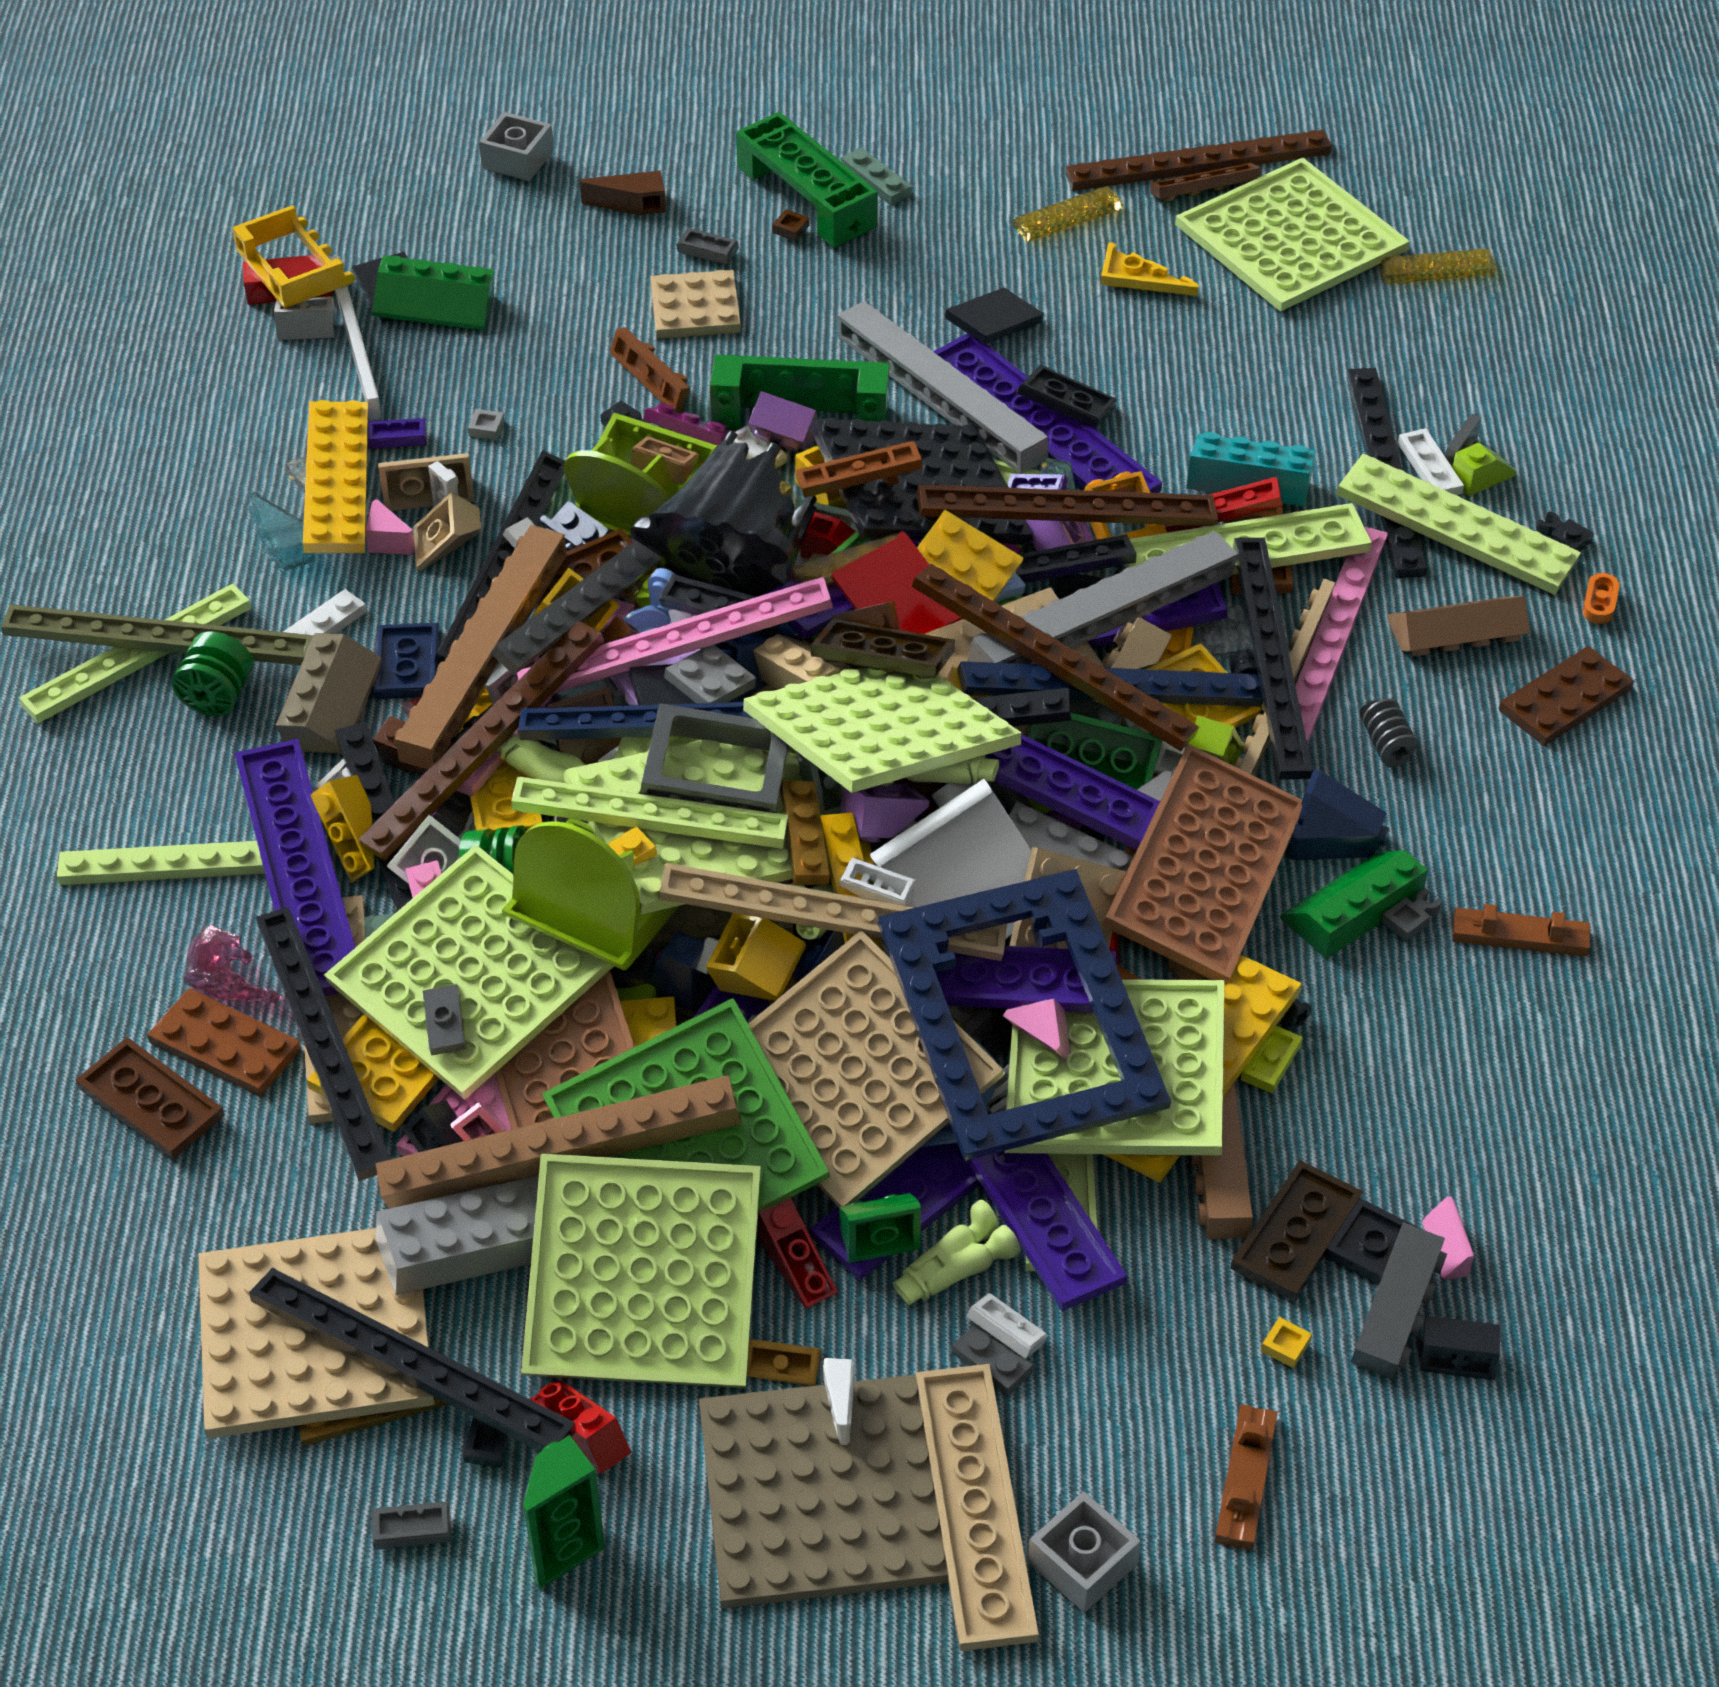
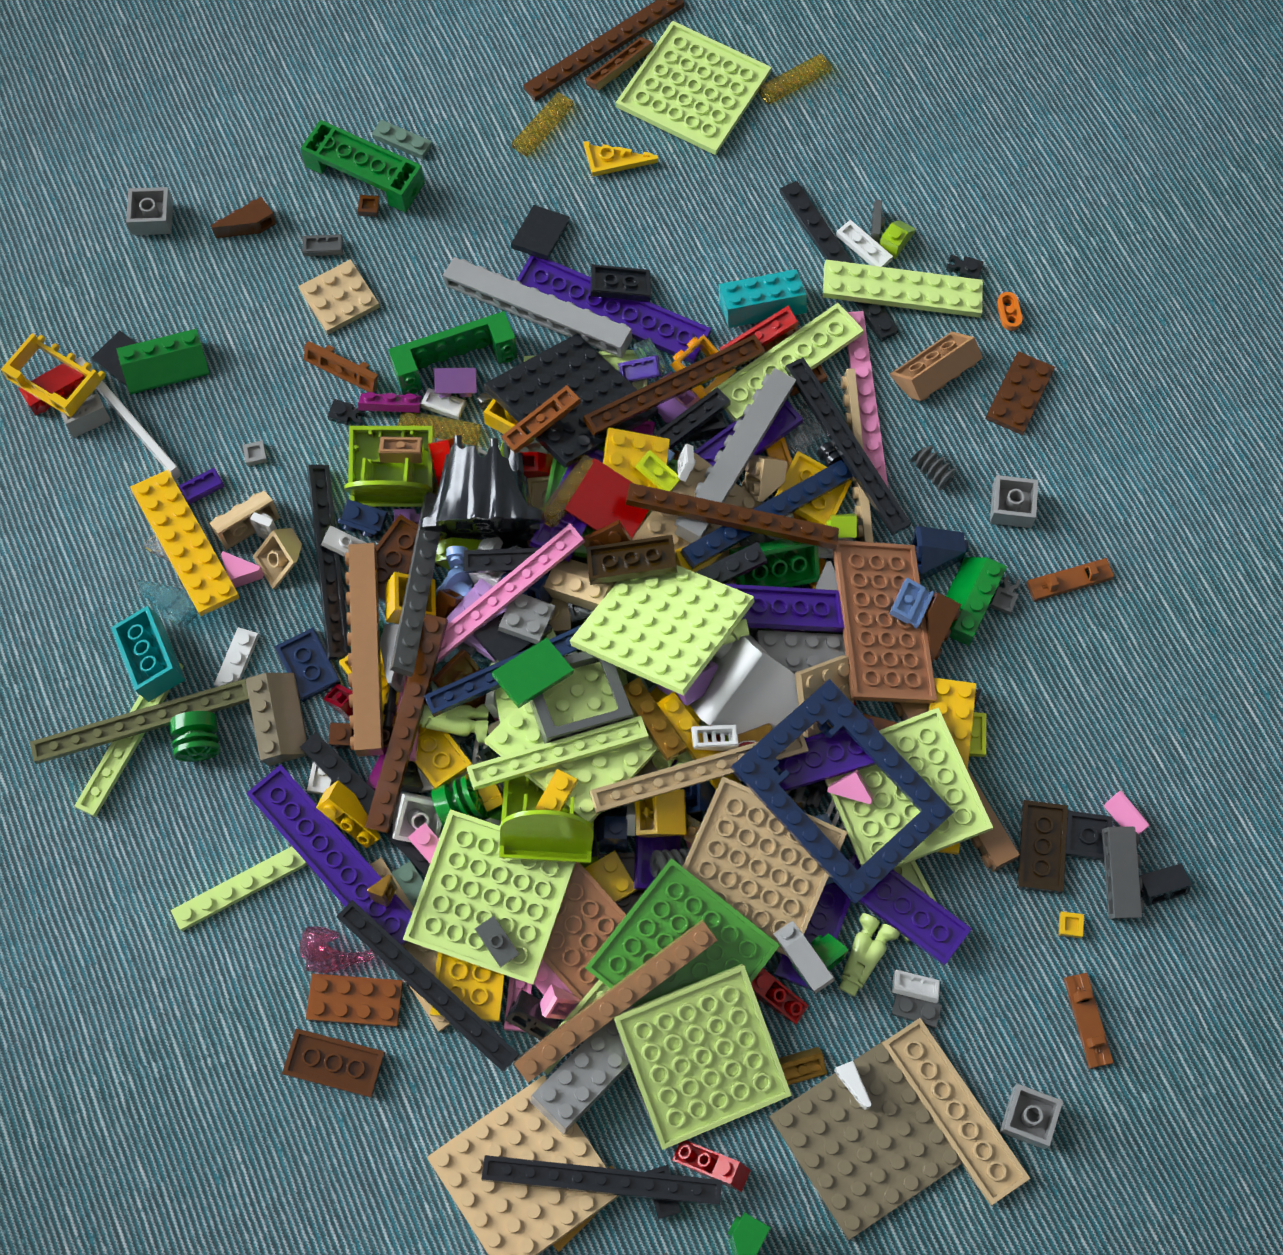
camera: 25 degrees left, 20 degrees up
none -> teal brick [111,605,186,702]
none -> pearl gold slope [367,874,397,907]
none -> green tile [492,638,574,709]
none -> neon yellow plate [635,450,679,491]
none -> white plate [677,444,696,482]
none -> light grey slope [774,921,835,993]
none -> medium blue plate [889,578,934,629]
none -> reddish brown slope [925,593,961,663]
none -> light grey brick [990,475,1038,528]

